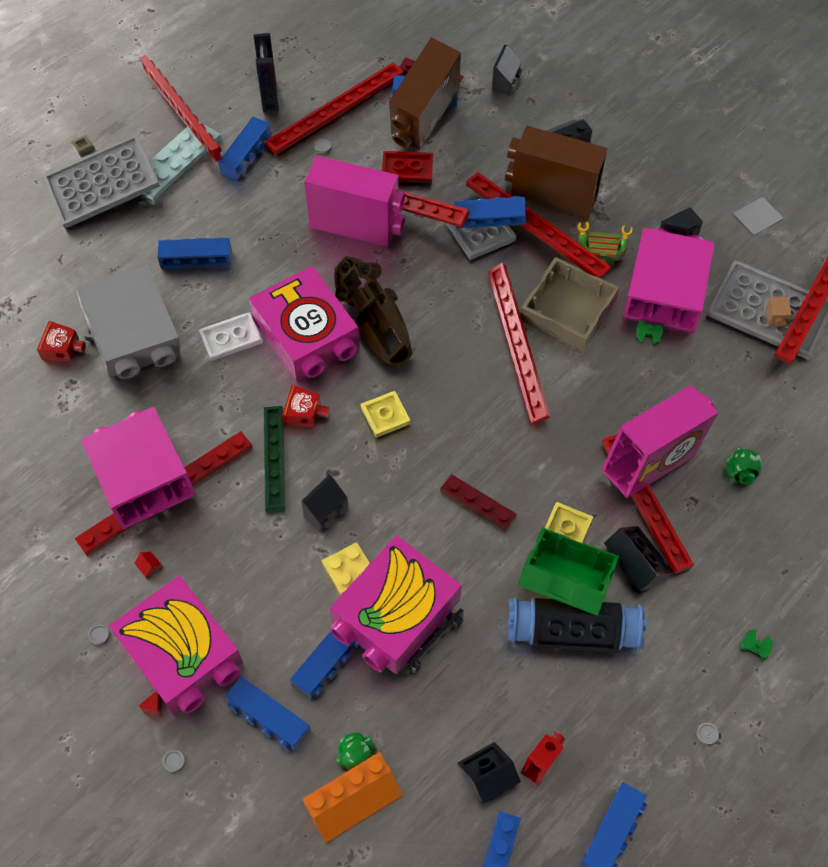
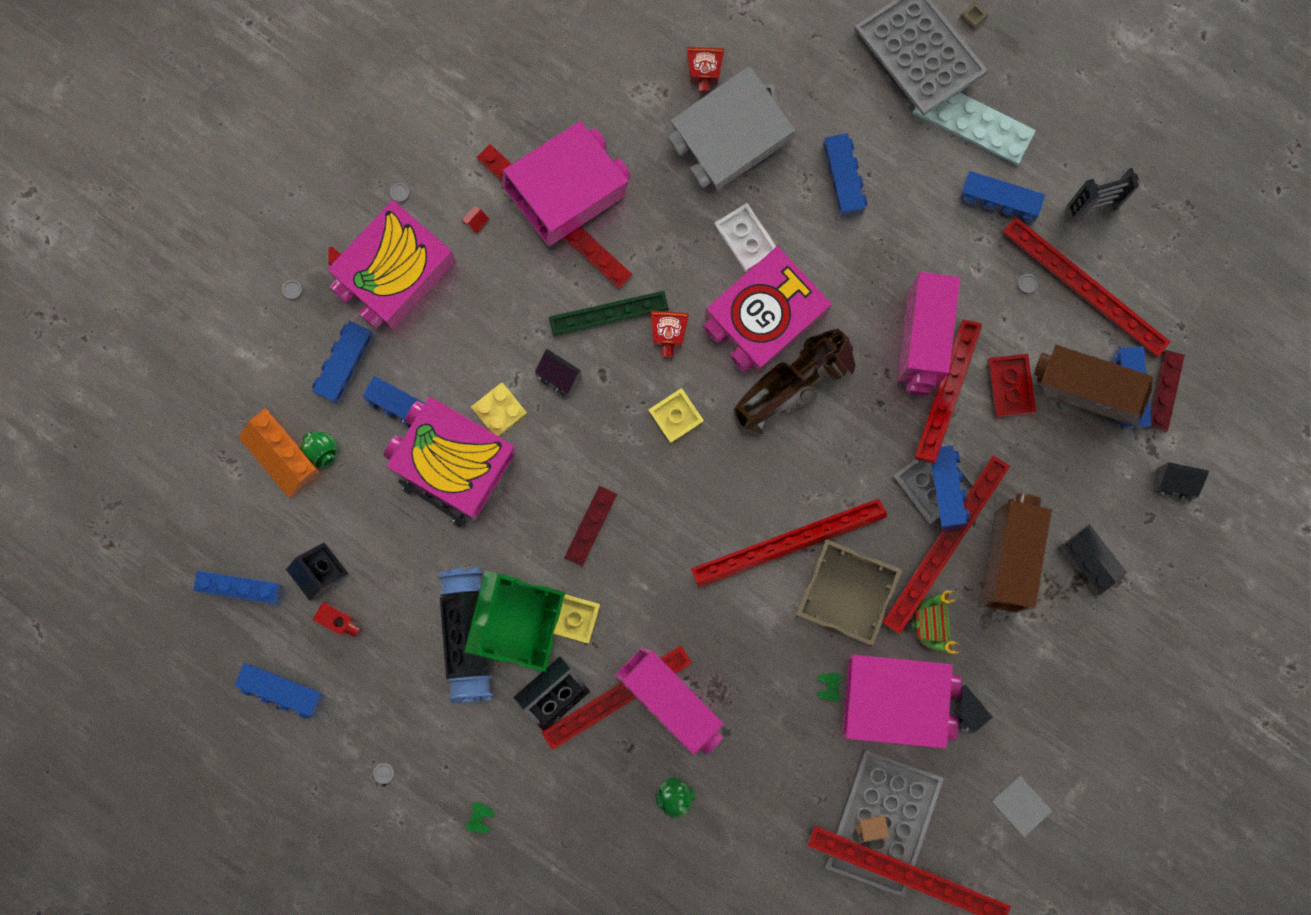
camera: 80 degrees right, 20 degrees up
red plate [140,55,222,162] -> none

